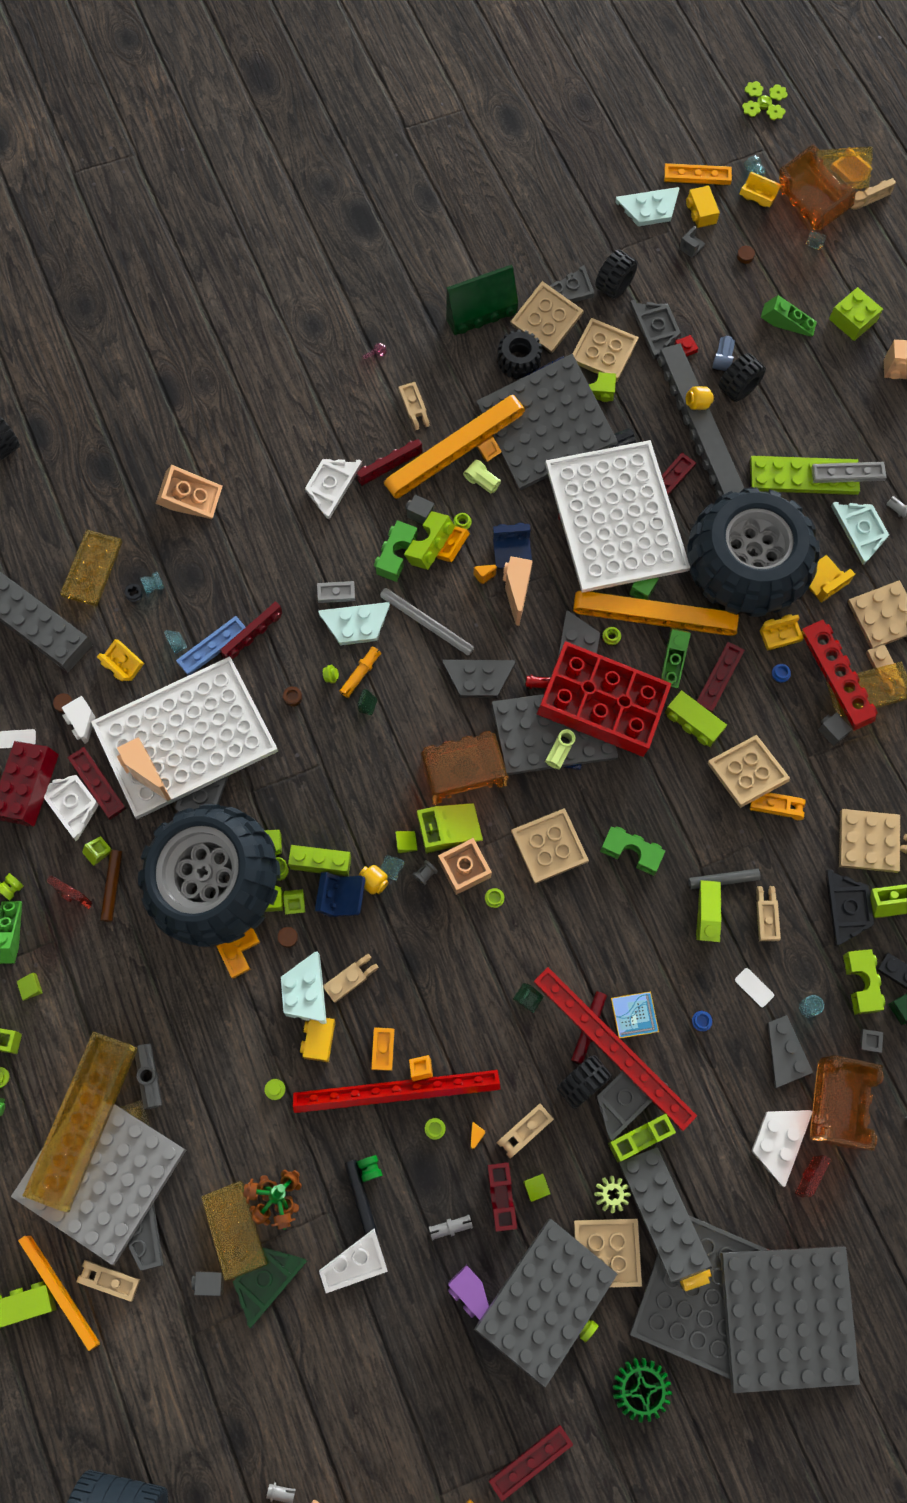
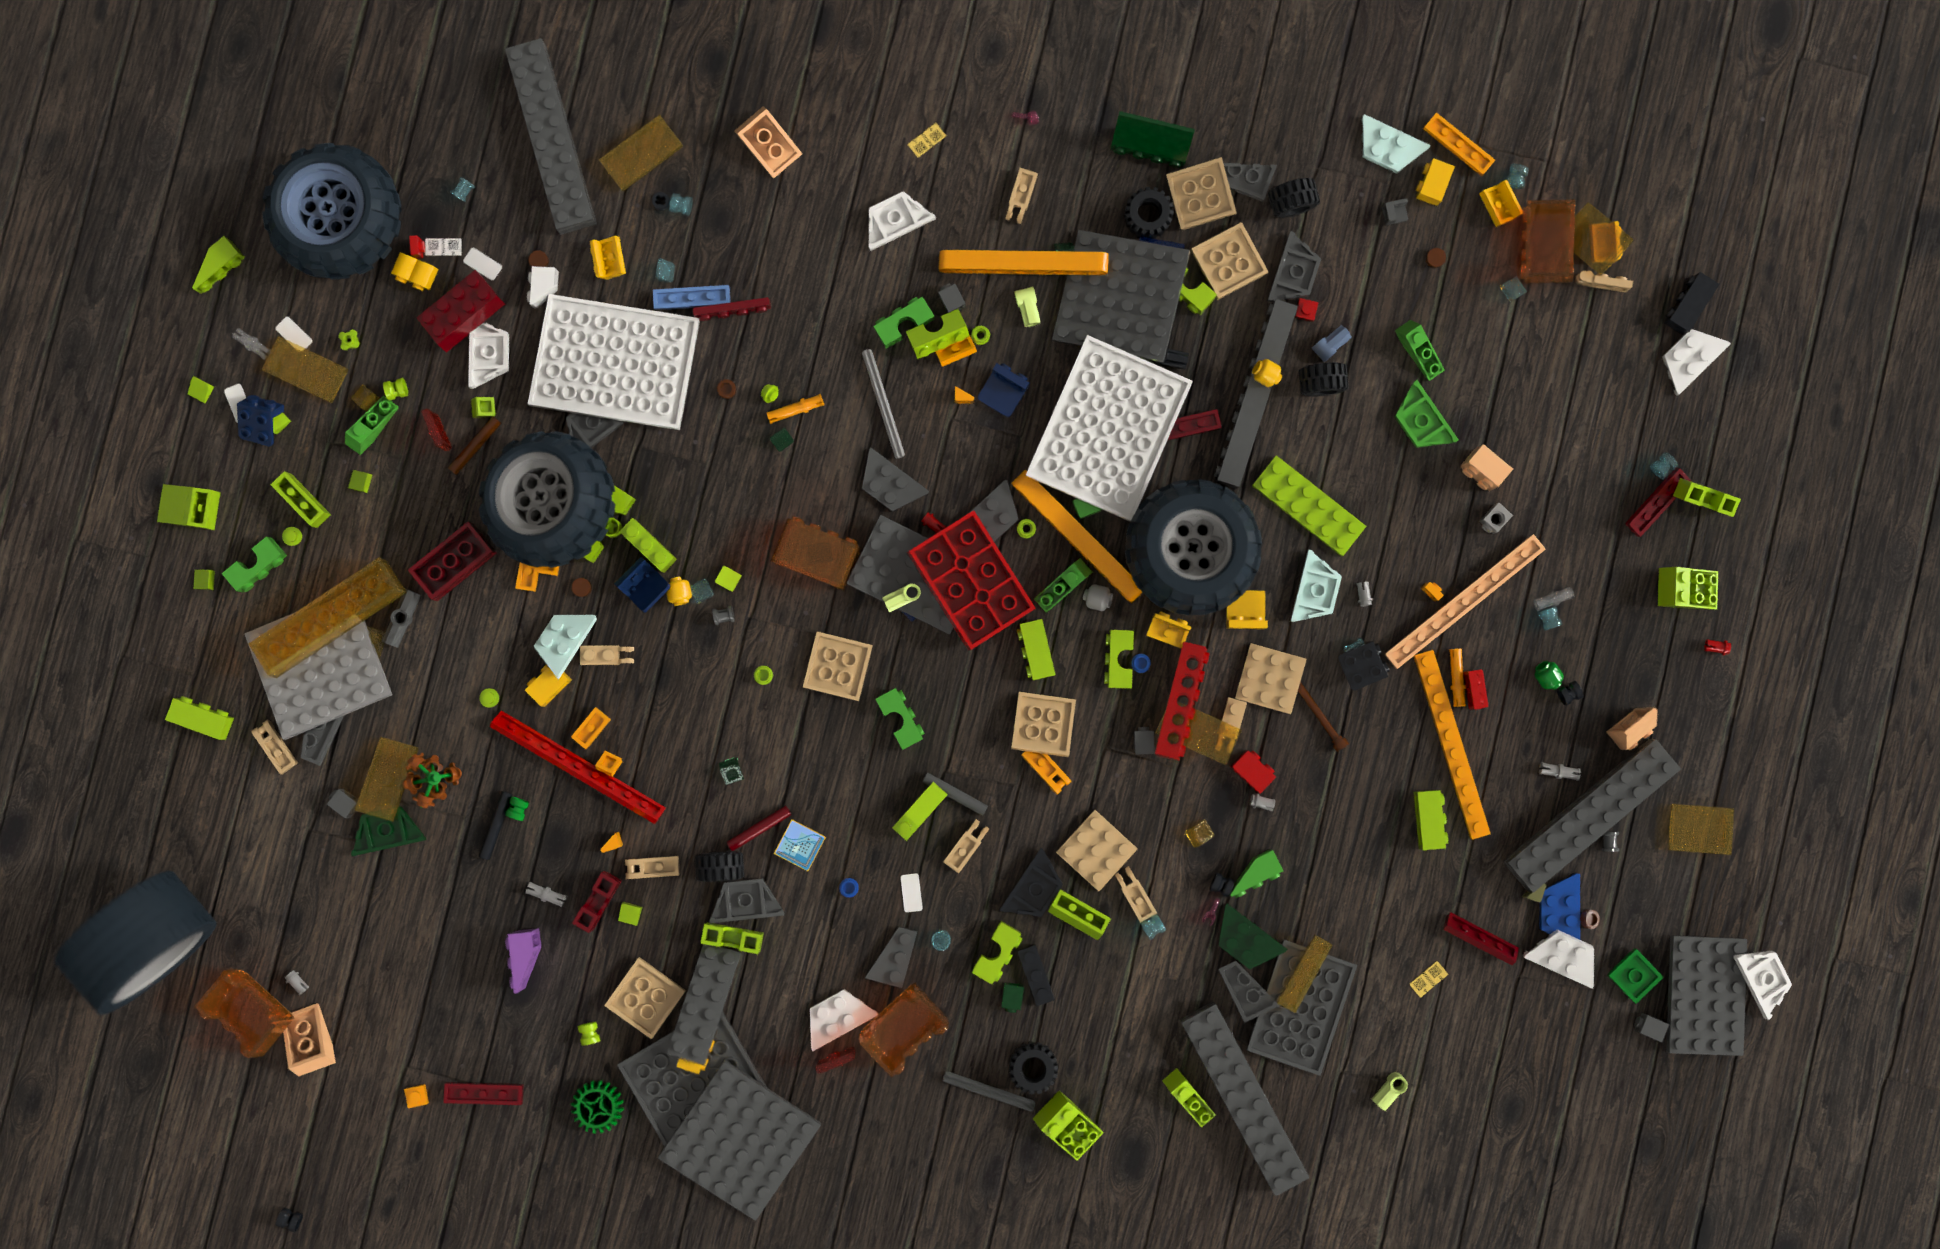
camera: 40 degrees right, 15 degrees up
light orange tile [18,1235,100,1351] -> none
dark red plate [67,747,126,819] -> none
light nougat slope [117,737,171,801] -> none
lime slope [283,889,305,915] -> none
light grey plate [317,581,355,603] -> none
light aqua wing [319,602,390,645] -> none
white wing [319,1229,388,1293] -> none
dark red plate [357,438,422,486] -> none
lime slope [417,803,483,853] -> none
lime plate [425,1118,445,1140] -> none
light nougat brick [438,838,492,895] -> none
dark grey plate [474,1218,618,1388] -> none
light orange plate [477,436,502,462] -> none
light nougat slope [503,556,532,626] -> none
red plate [533,967,697,1131] -> none
yellowish green gear [594,1176,631,1213] -> none
dark red plate [696,642,745,713] -> none
lime plant [742,81,788,120] -> none
light grey tile [811,462,887,483] -> none
lime brick [829,287,883,341] -> none
dark grey plate [859,1029,883,1054] -> none
none -> dark red brick [408,522,497,601]
none -> clear yellow sticker [908,123,946,157]
none -> light grey head [1083,584,1113,611]
none -> lime arch [1104,630,1134,689]
none -> bright green wing [1394,380,1459,448]

